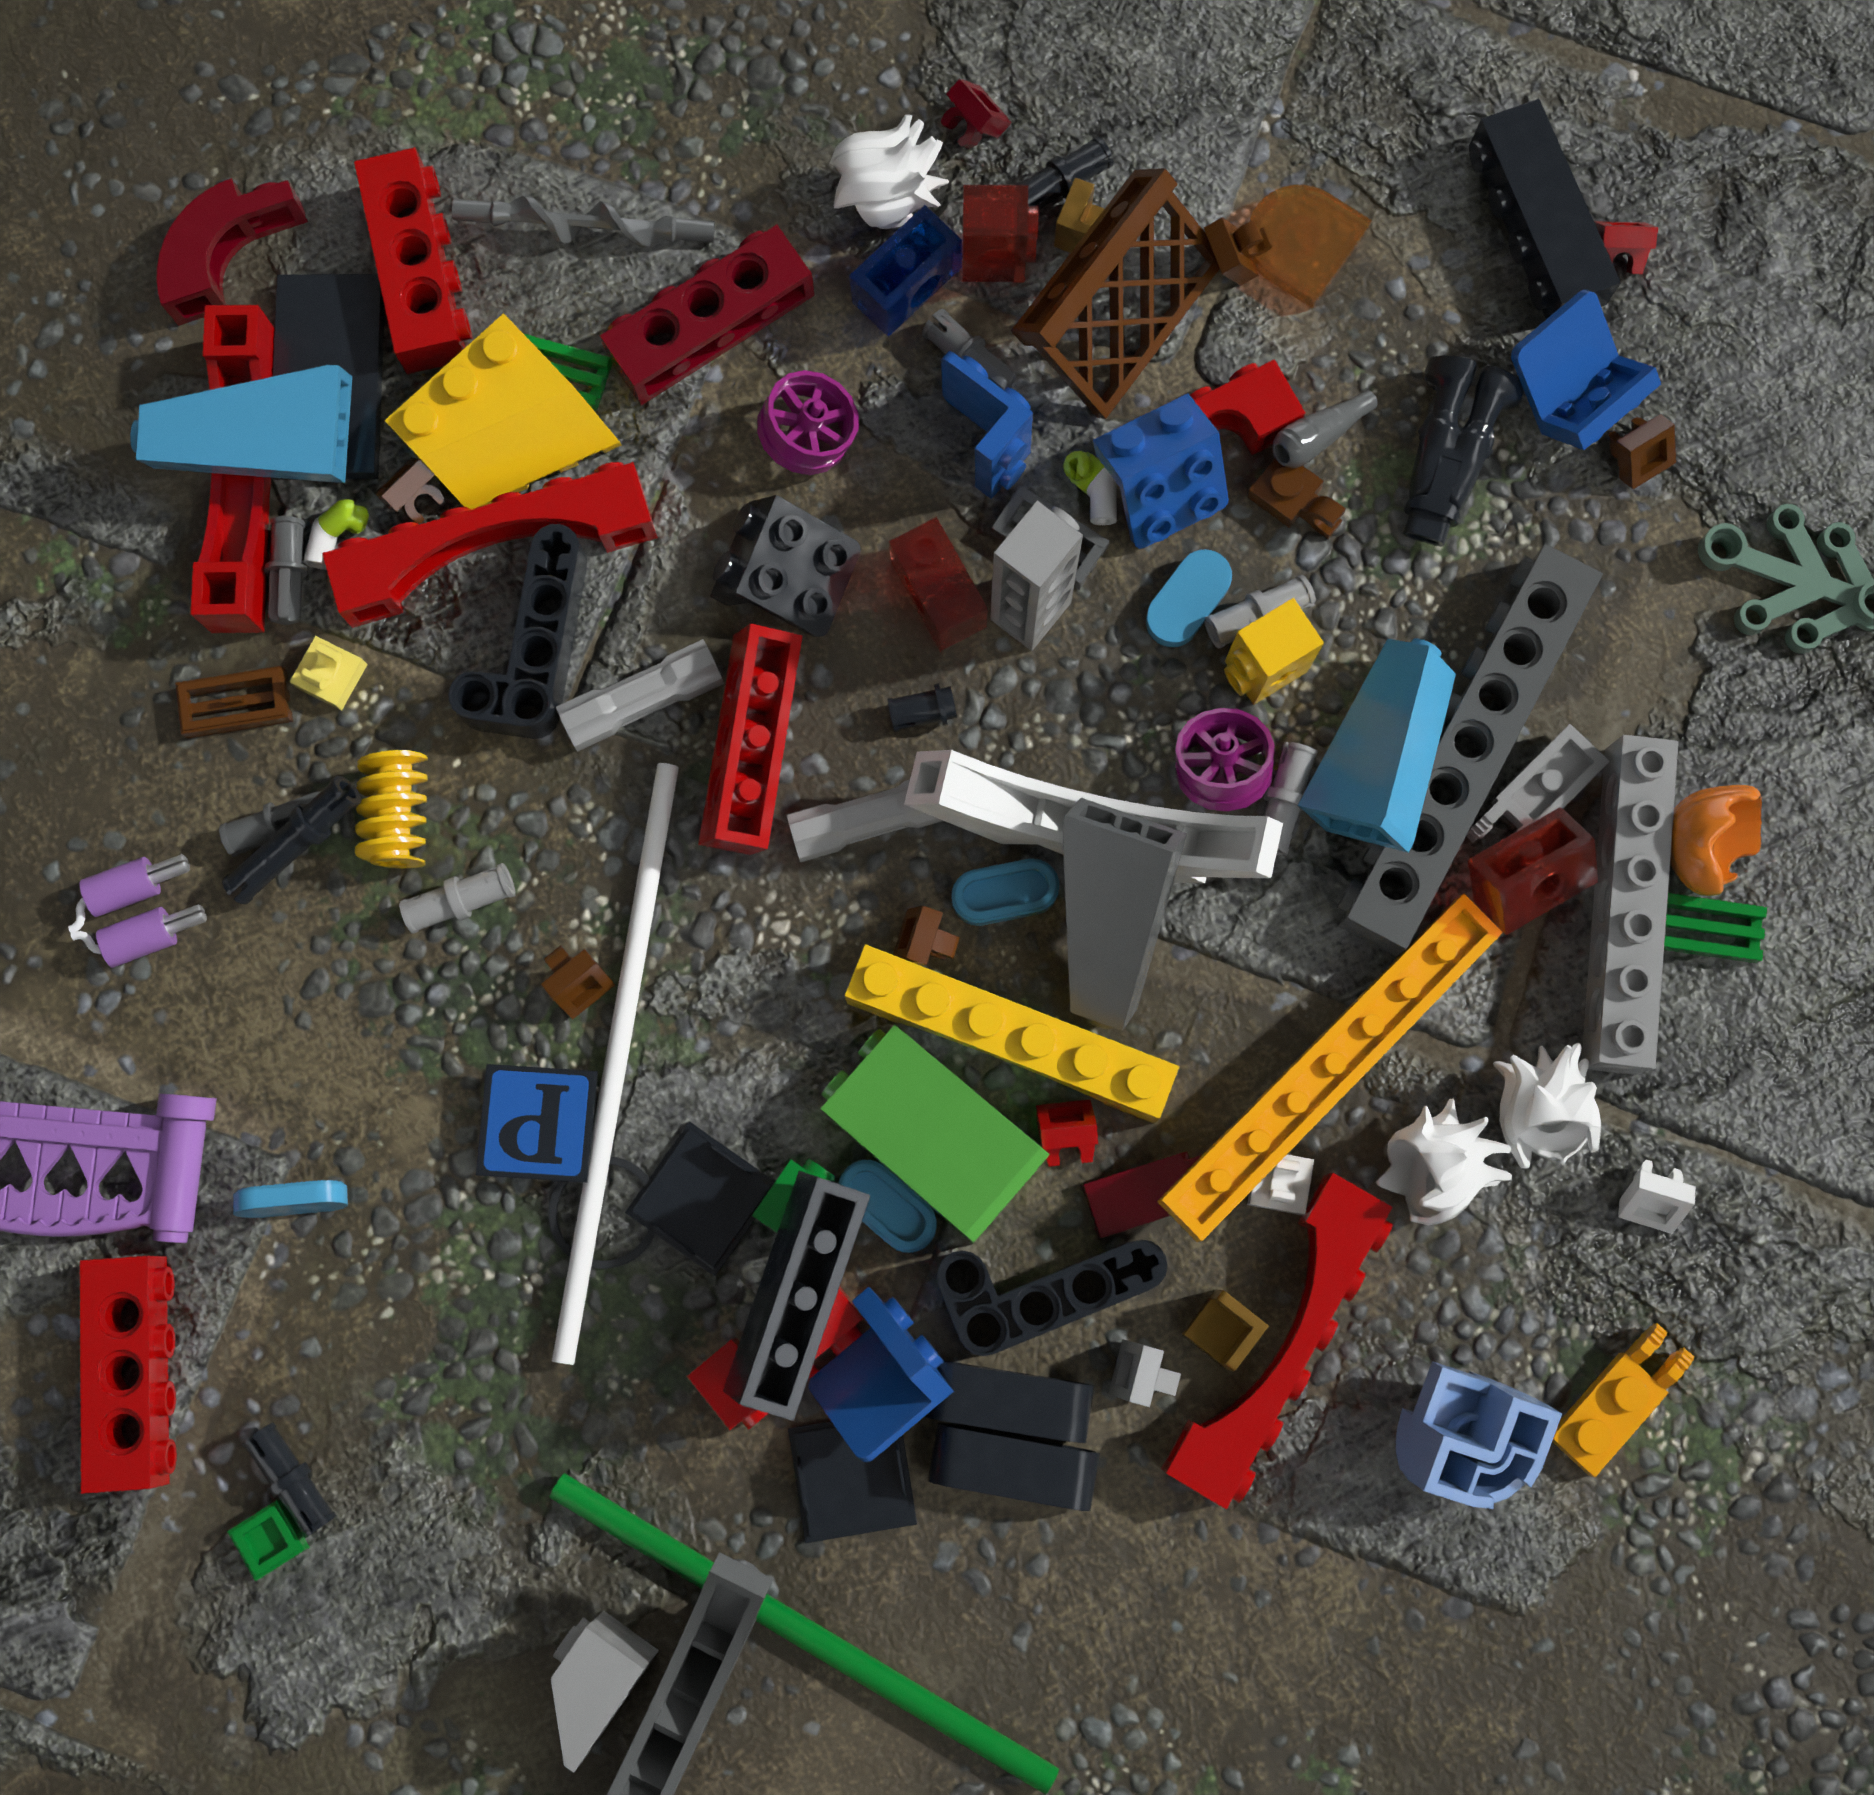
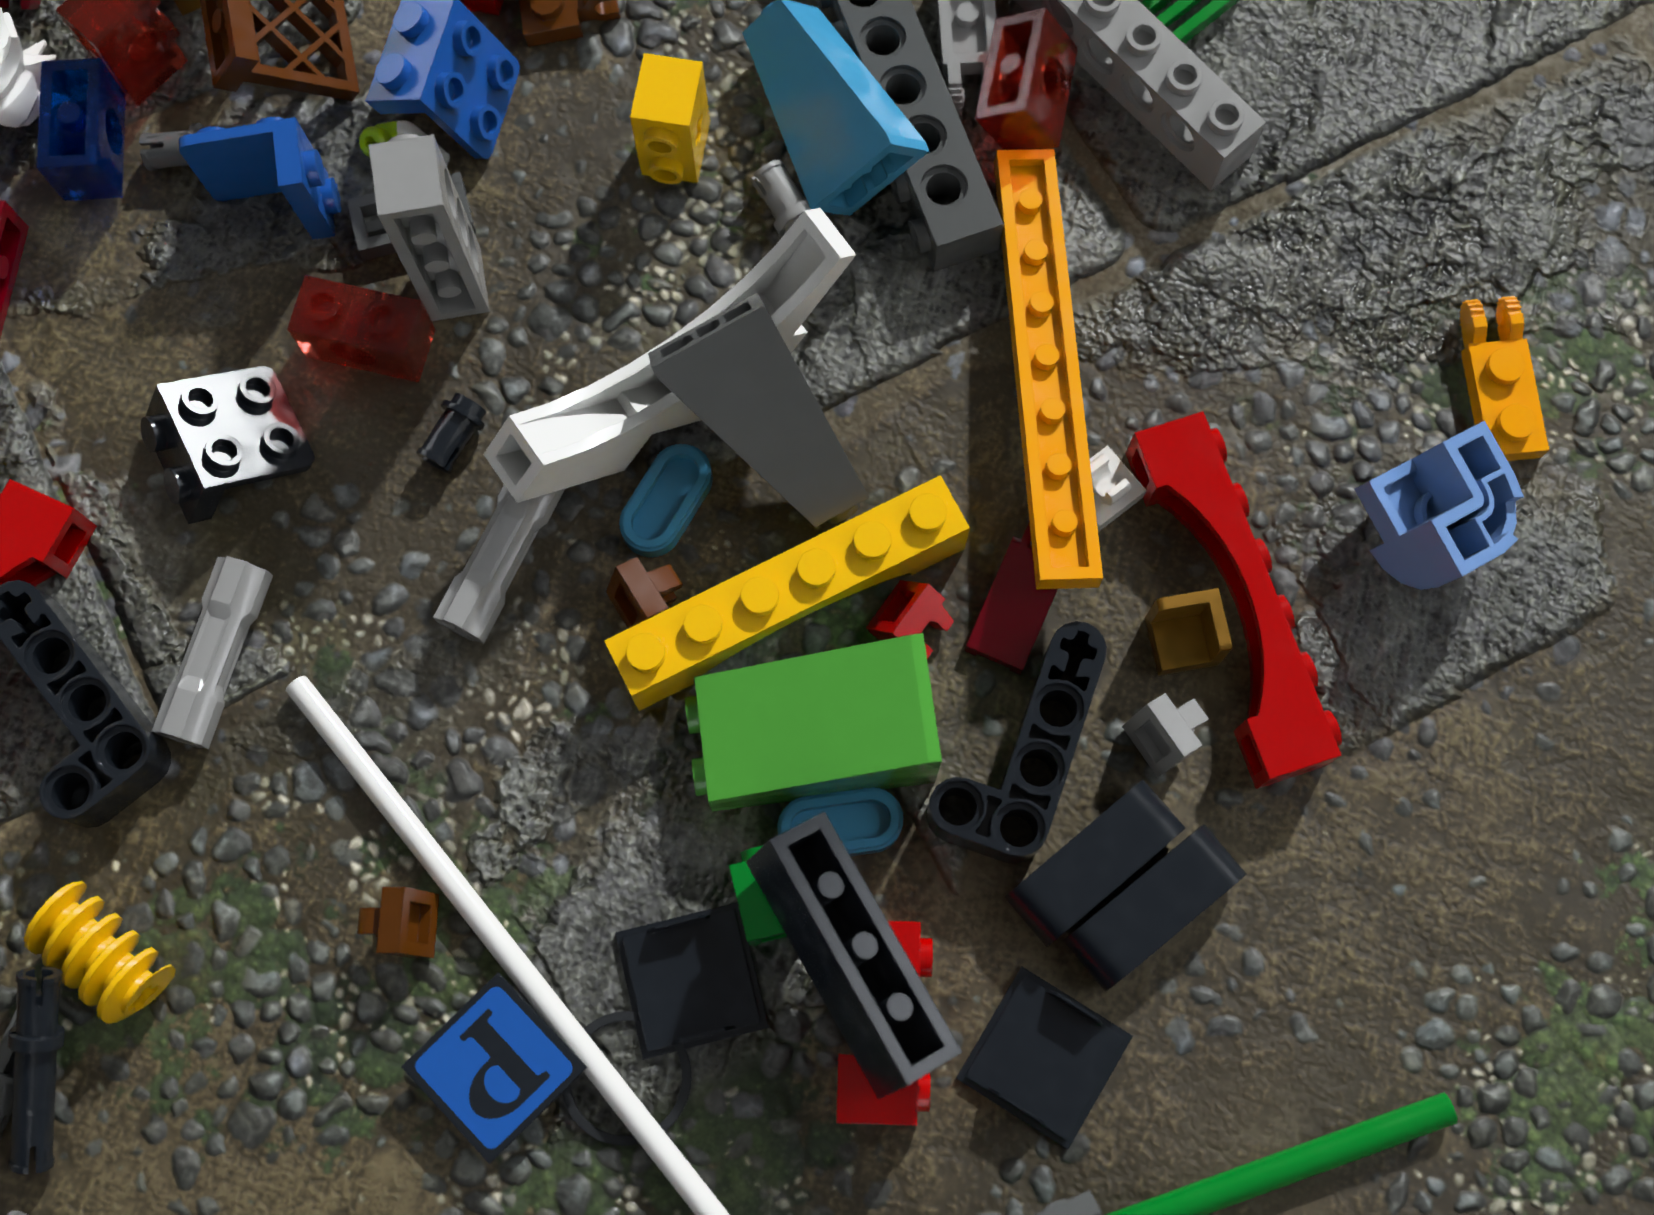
camera: 50 degrees left, 5 degrees down
light grey pin [399,863,516,934] -> none
red brick [698,623,803,855] -> none
magenta wheel [757,370,859,475] -> none
blue bracket [808,1287,954,1462] -> none
dark azure tile [1146,549,1232,647] -> none
magenta wheel [1175,708,1274,811] -> none
light grey pin [1205,575,1316,648] -> none
white hair [1376,1099,1512,1225] -> none
white hair [1493,1043,1601,1168] -> none
white tile [1618,1160,1696,1234] -> none

